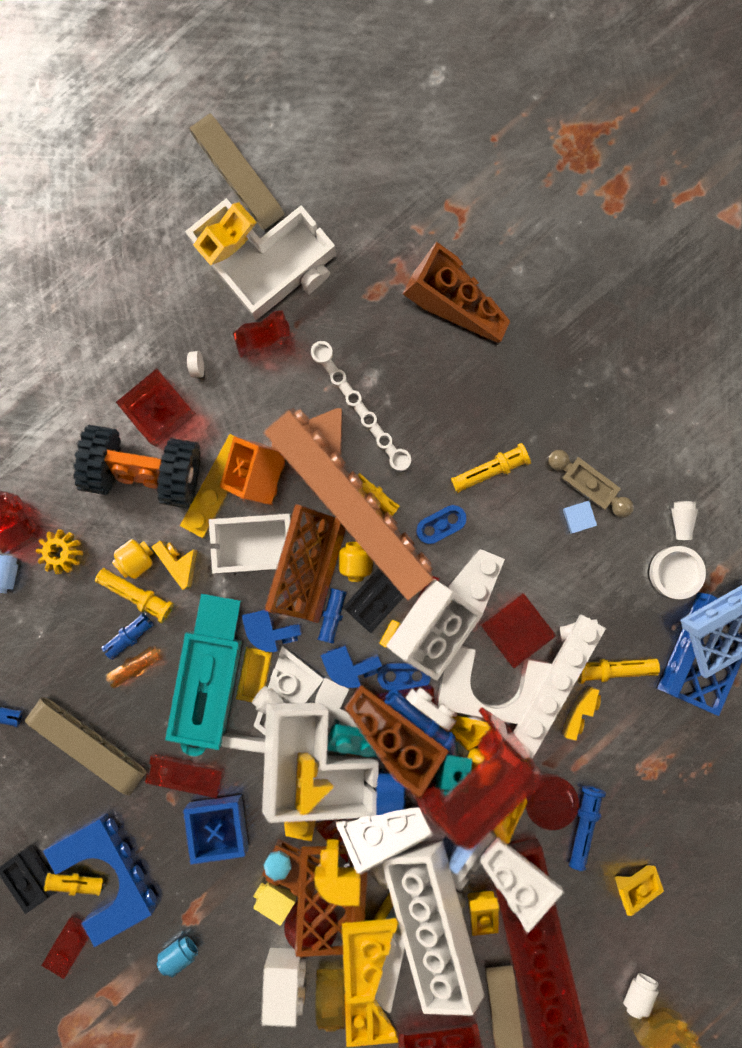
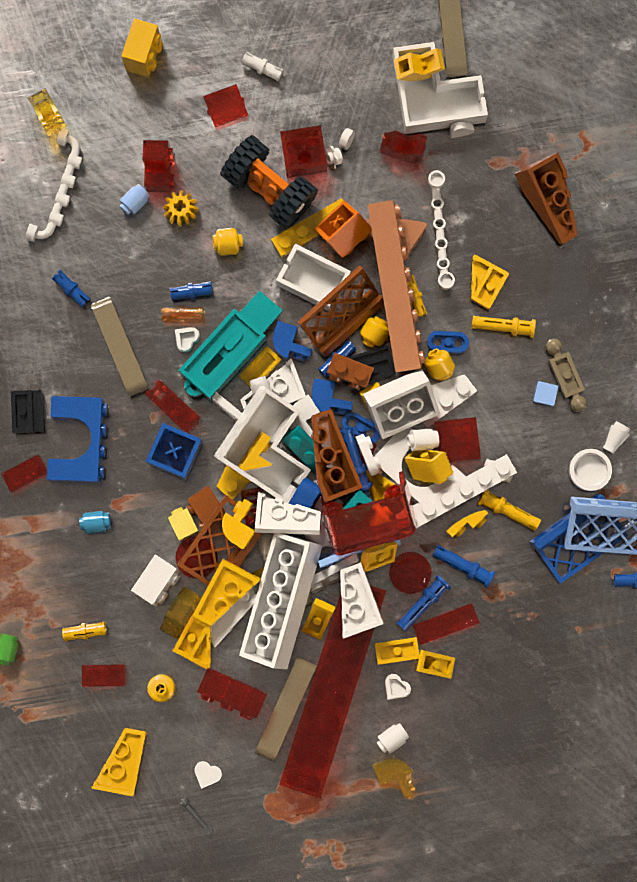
camera: 25 degrees right, 5 degrees down
yellow pin [44,873,103,896] -> none
yellow pin [95,567,174,624] -> none
yellow slope [152,541,198,590] -> none
medium azure tile [264,850,292,881] -> none
none -> white tile [175,327,200,353]
none -> clear red piece [203,84,248,127]
none -> white pin [241,52,283,82]
none -> white plate [325,146,343,170]
none -> dark orange brick [326,353,374,390]
none -> yellow plate [374,637,420,665]
none -> white tile [385,674,411,700]
none -> yellow brick [405,450,454,484]
none -> white brick [406,429,439,451]
none -> clear red tile [412,603,480,645]
none -> yellow head [425,349,455,381]
none -> blue pin [432,544,496,589]
none -> yellow wing [471,254,509,310]

